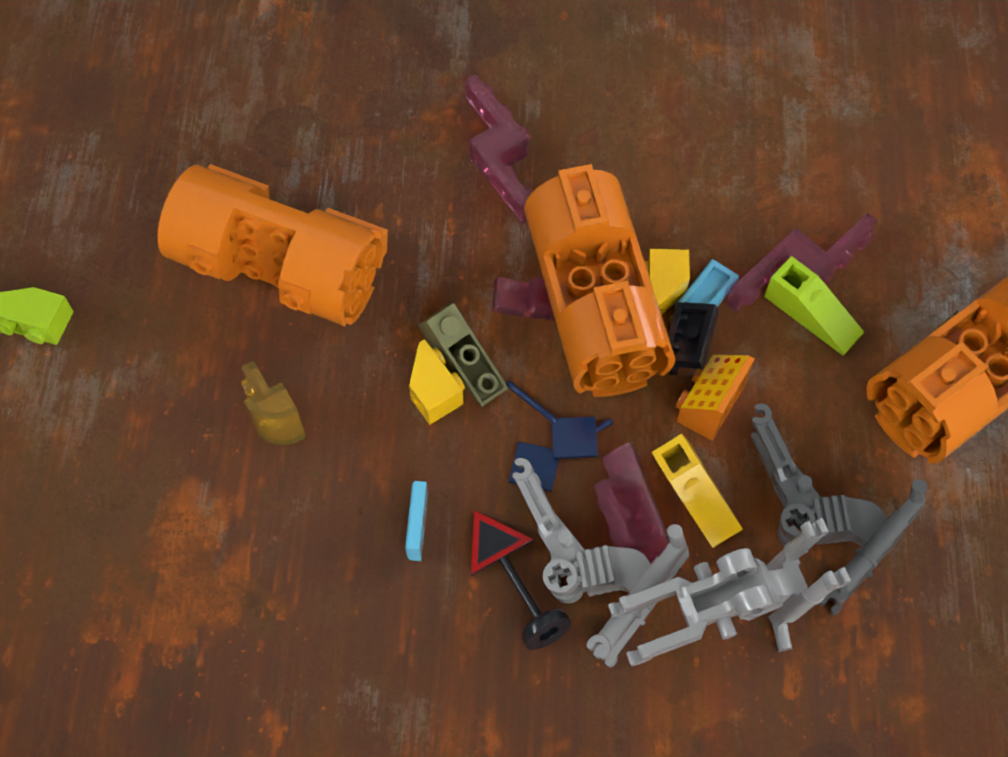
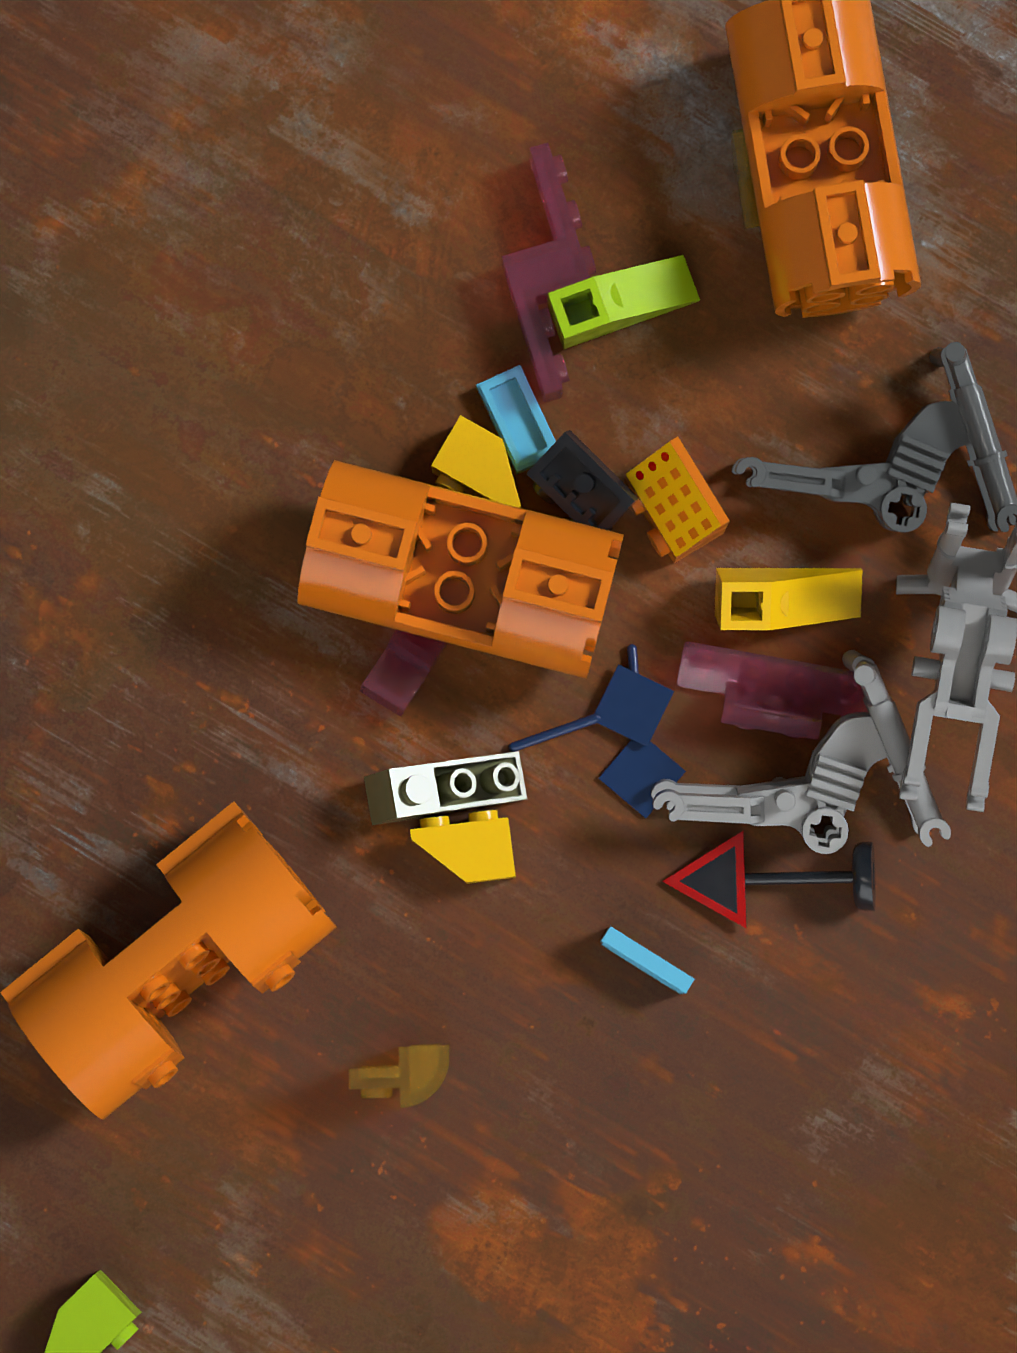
camera: 60 degrees left, 20 degrees up
clear pink bracket [465,74,532,223] -> none

